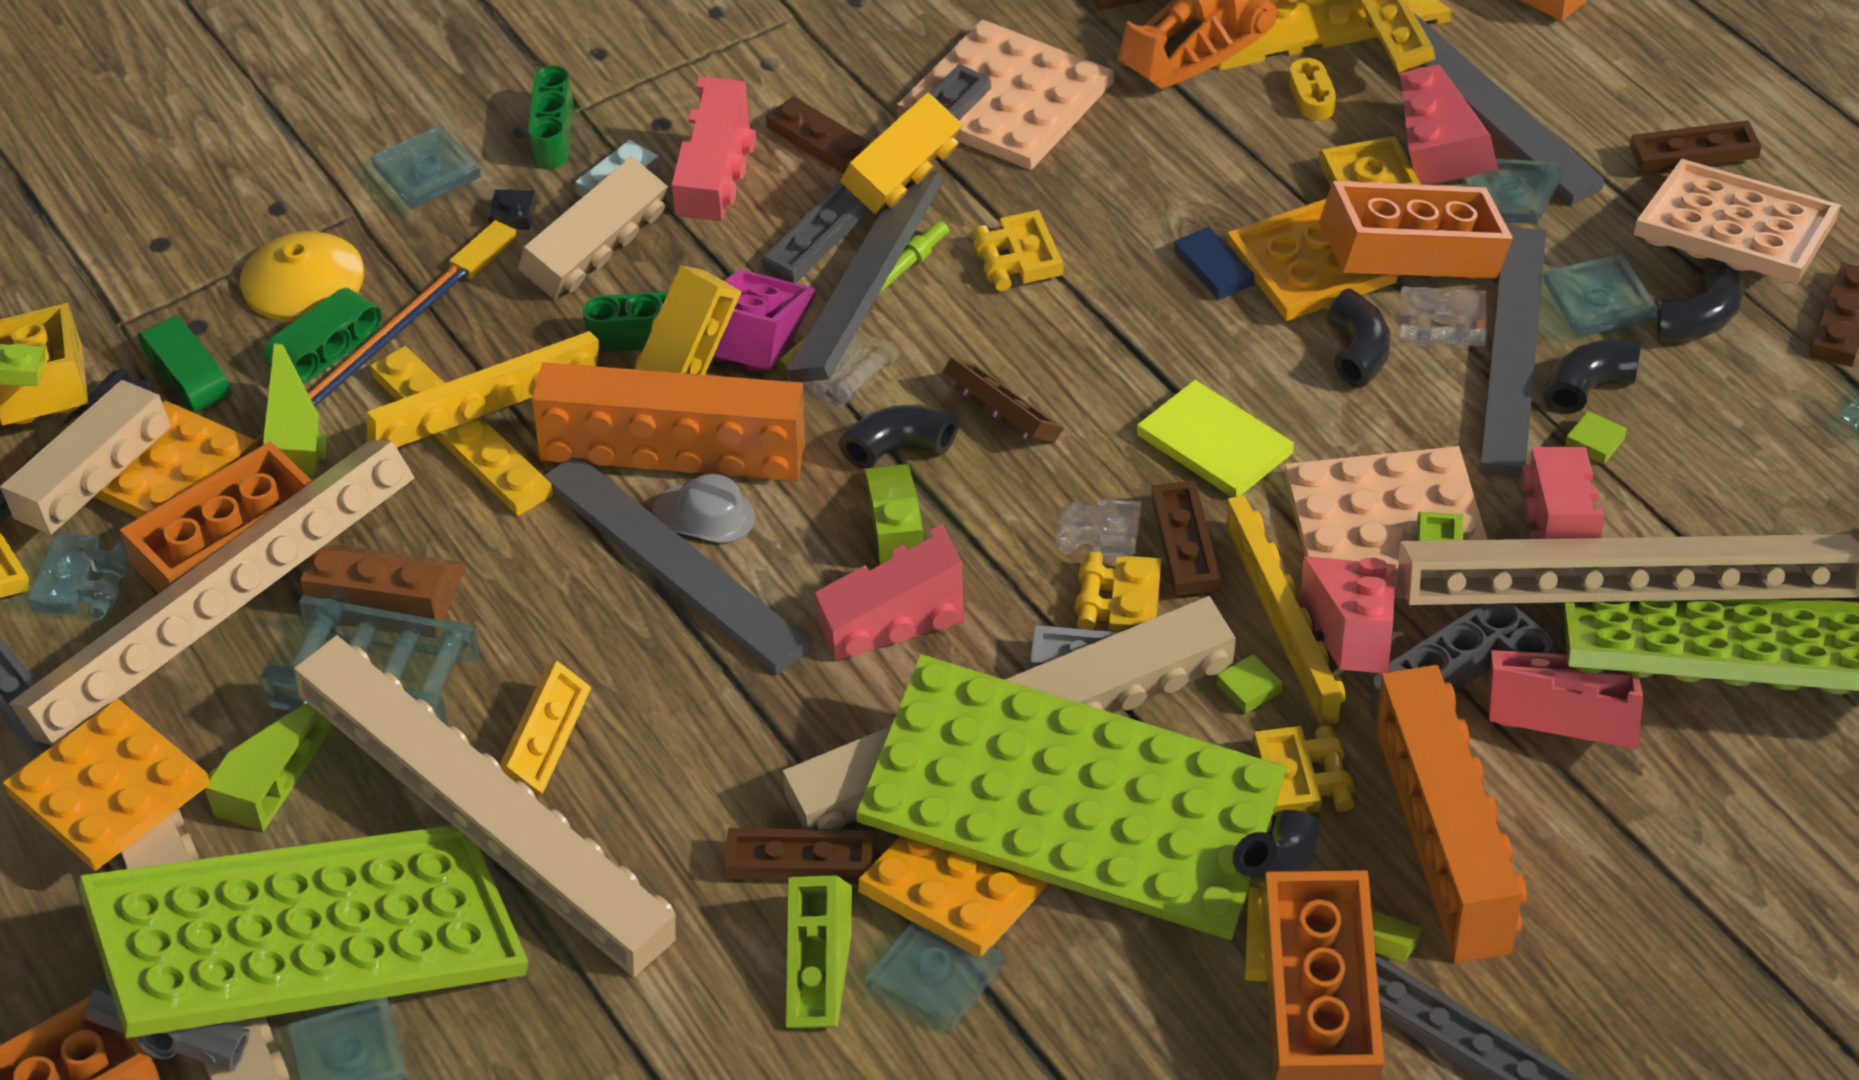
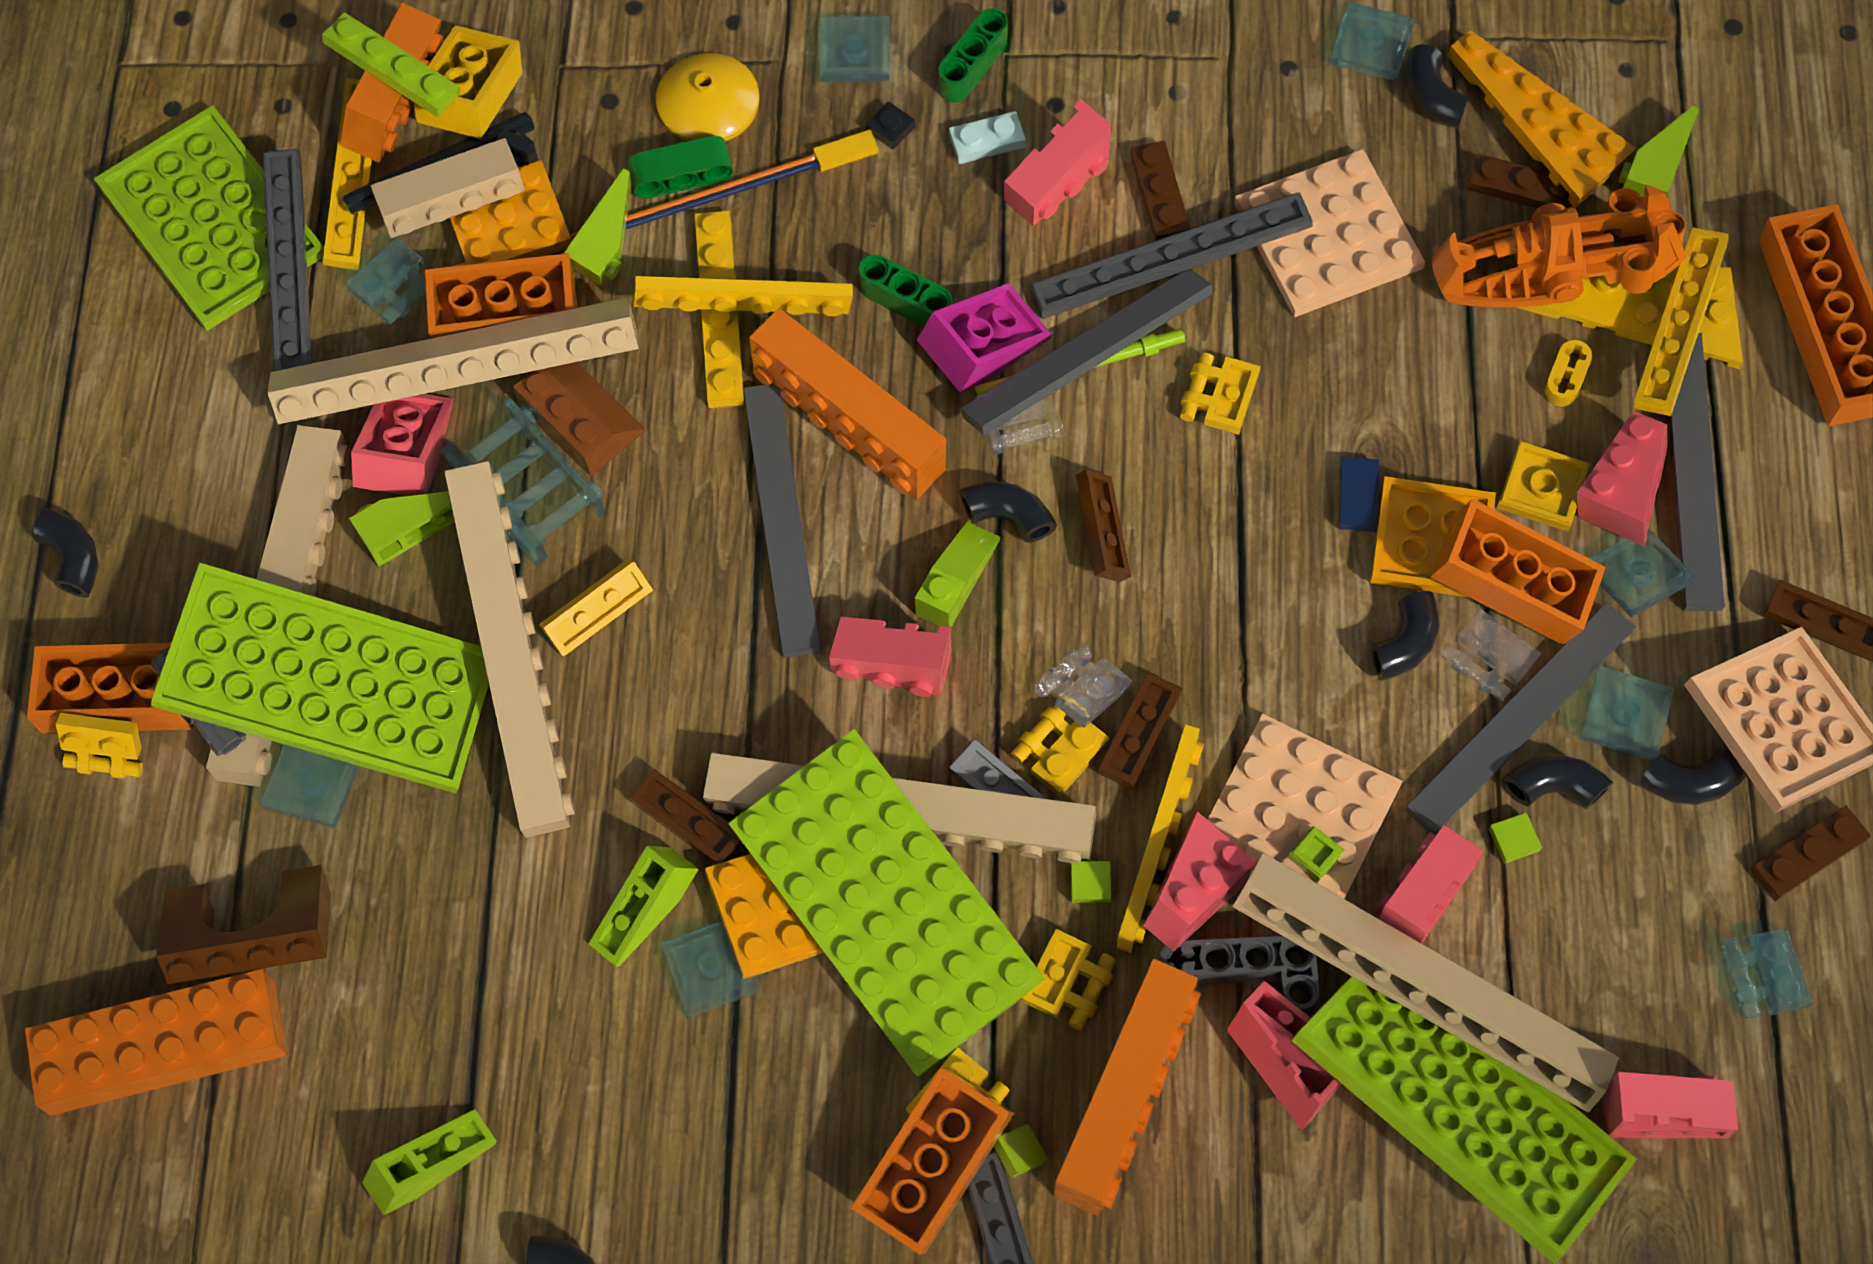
camera: 35 degrees right, 20 degrees up
light orange plate [3,699,210,871] -> none
green beam [137,315,232,413] -> none
tan brick [518,156,668,300] -> none
yellow brick [635,265,742,375] -> none
light grey piece [652,473,755,544] -> none
yellow brick [840,92,963,214] -> none
neon yellow tile [1137,380,1294,497] -> none
black cylinder [1233,810,1320,889] -> none
none -> coral slope [351,394,453,496]

